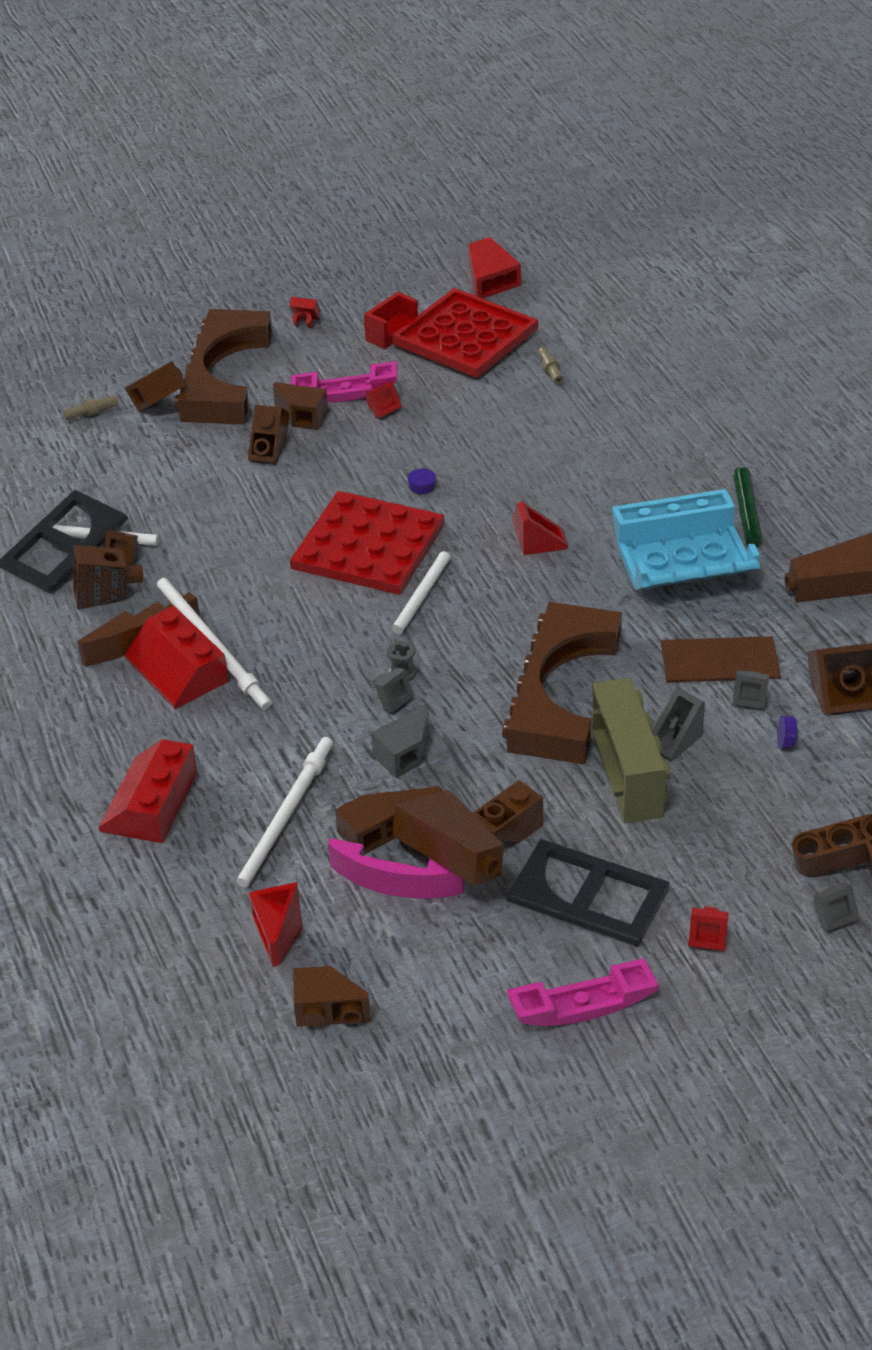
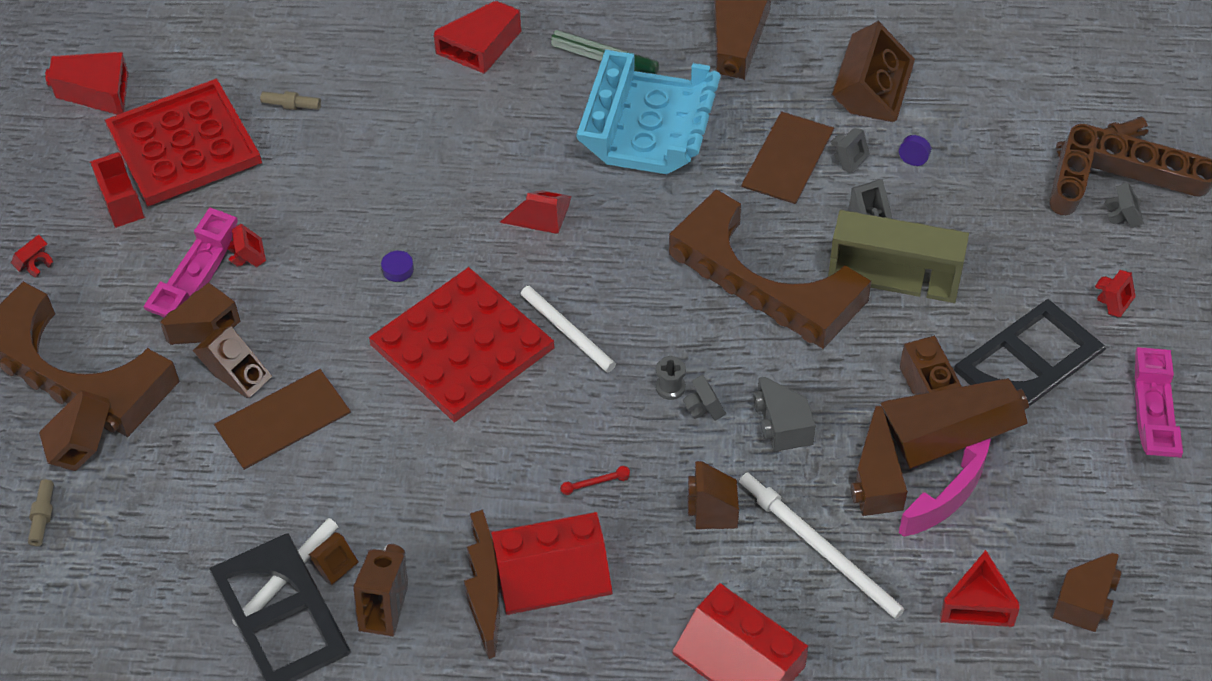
camera: 65 degrees left, 10 degrees up
white bar [157,578,272,710] -> none
none -> reddish brown window [214,369,351,470]
none -> red slope [433,0,521,74]
none -> red hinge [560,466,630,495]
none -> reddish brown slope [687,461,739,530]

